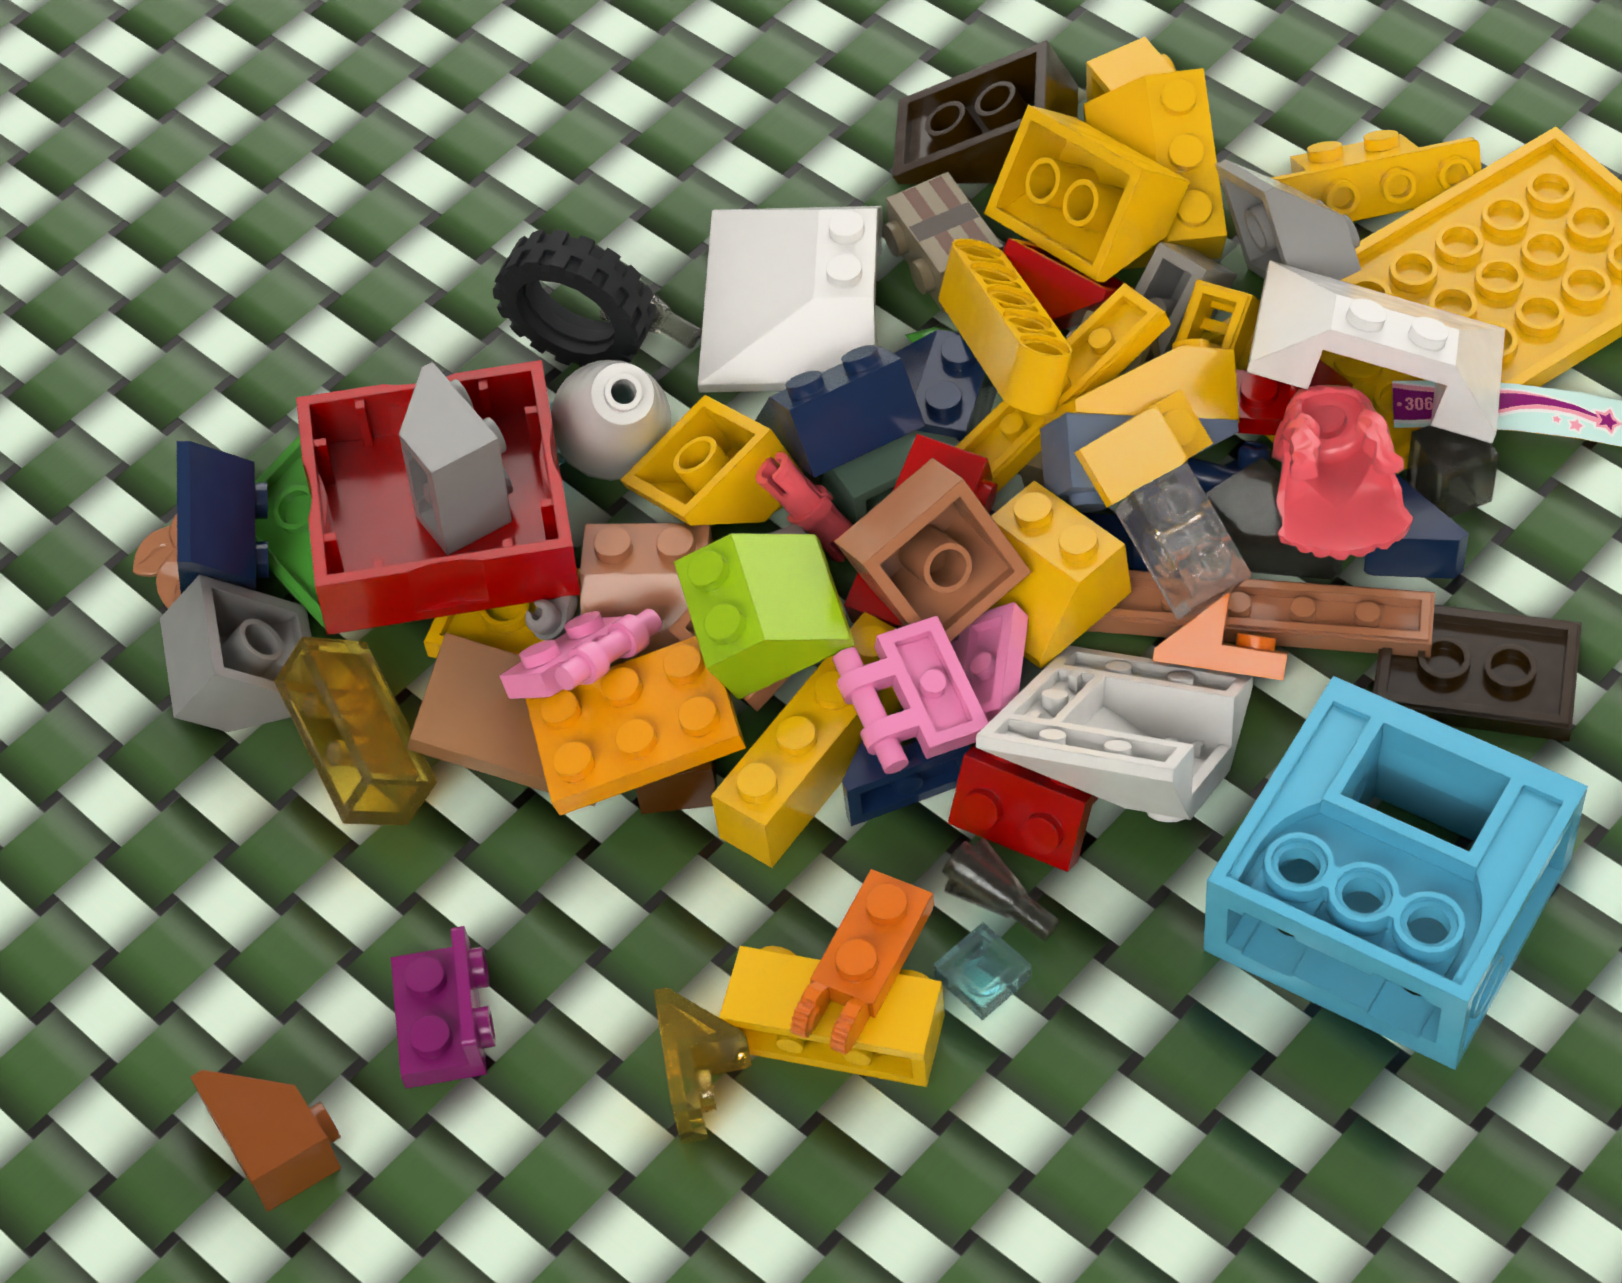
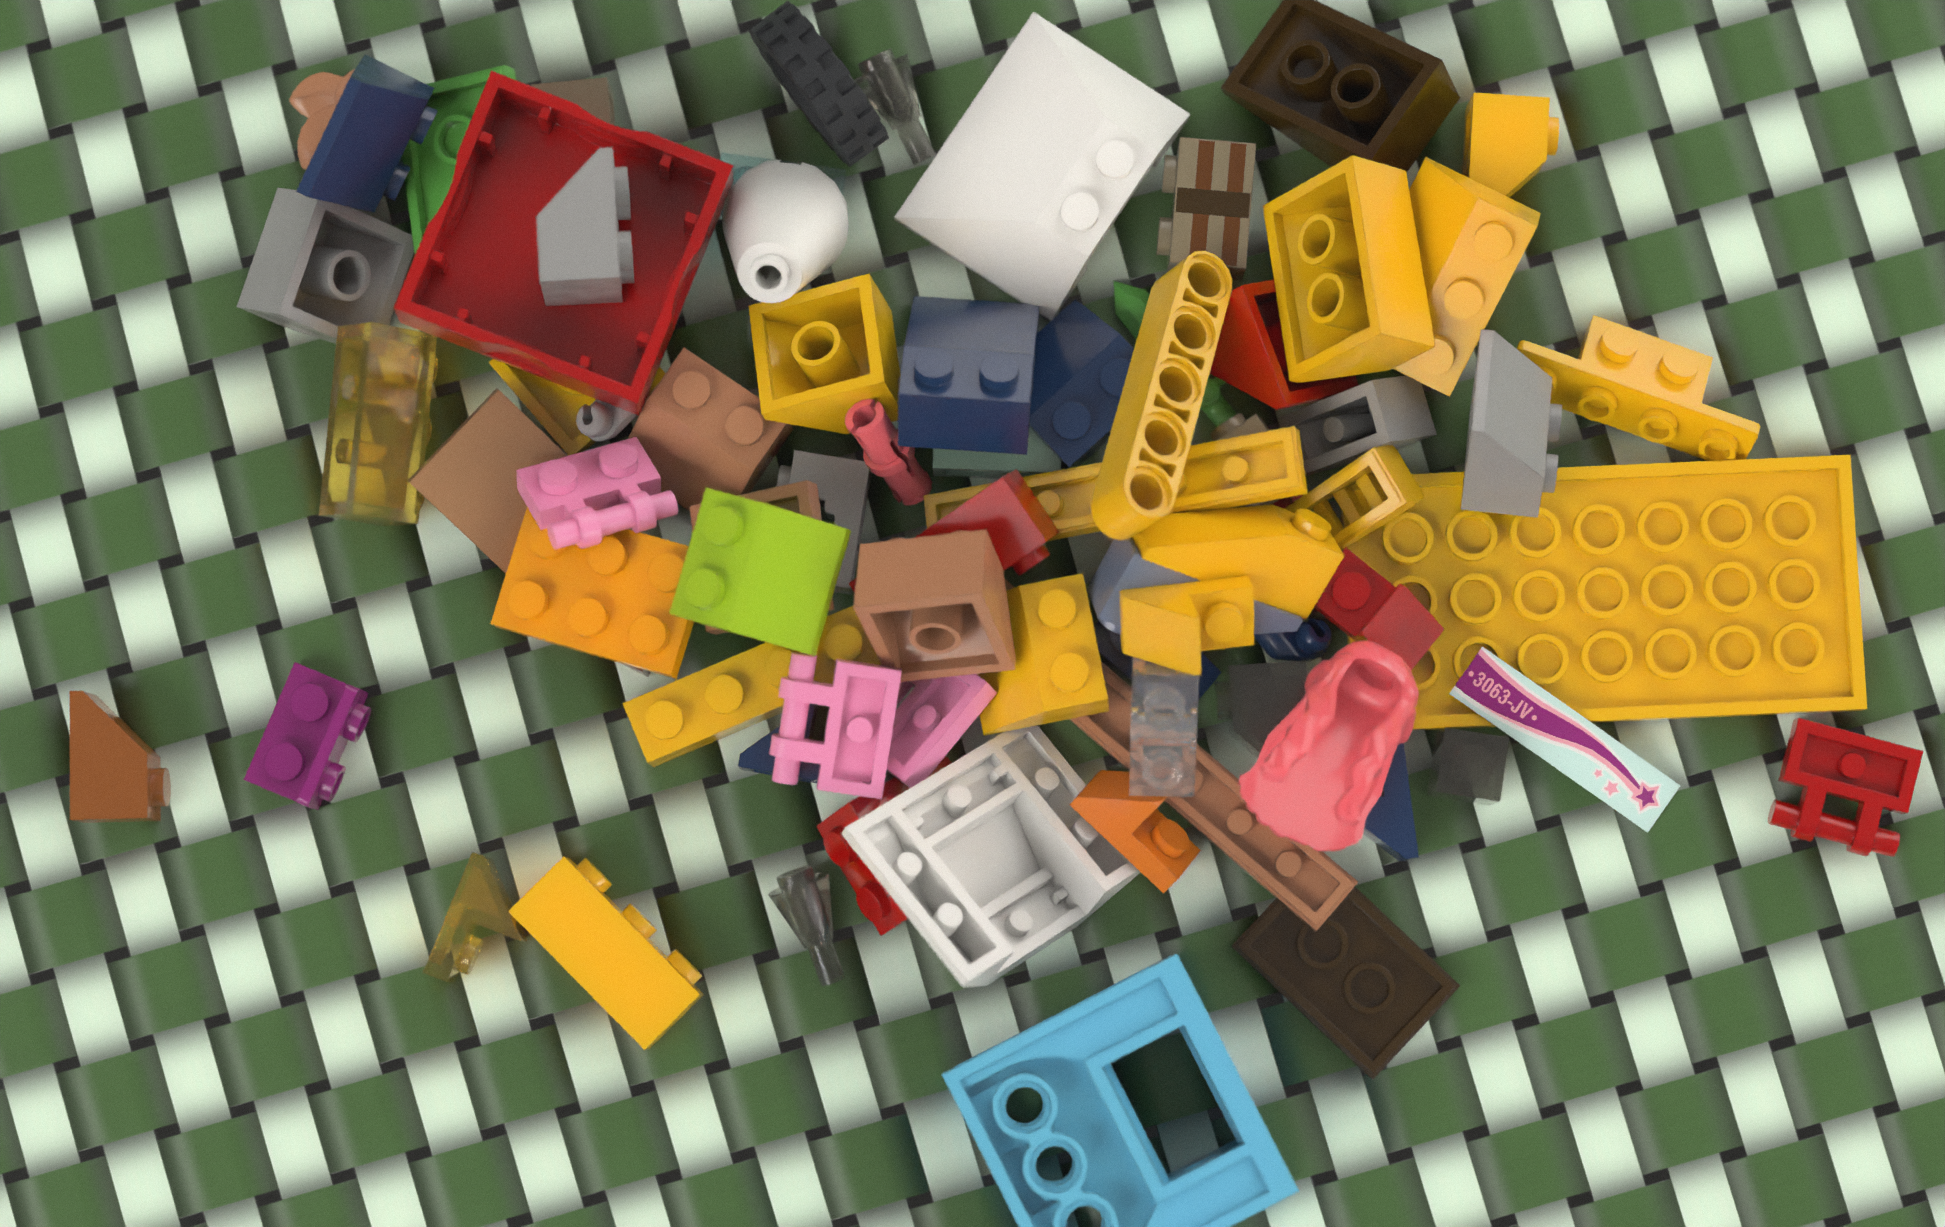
camera: 25 degrees right, 30 degrees up
orange hinge [790,869,934,1055] -> none
clear light blue plate [933,922,1032,1021] -> none
white slope [1247,260,1505,443] -> none

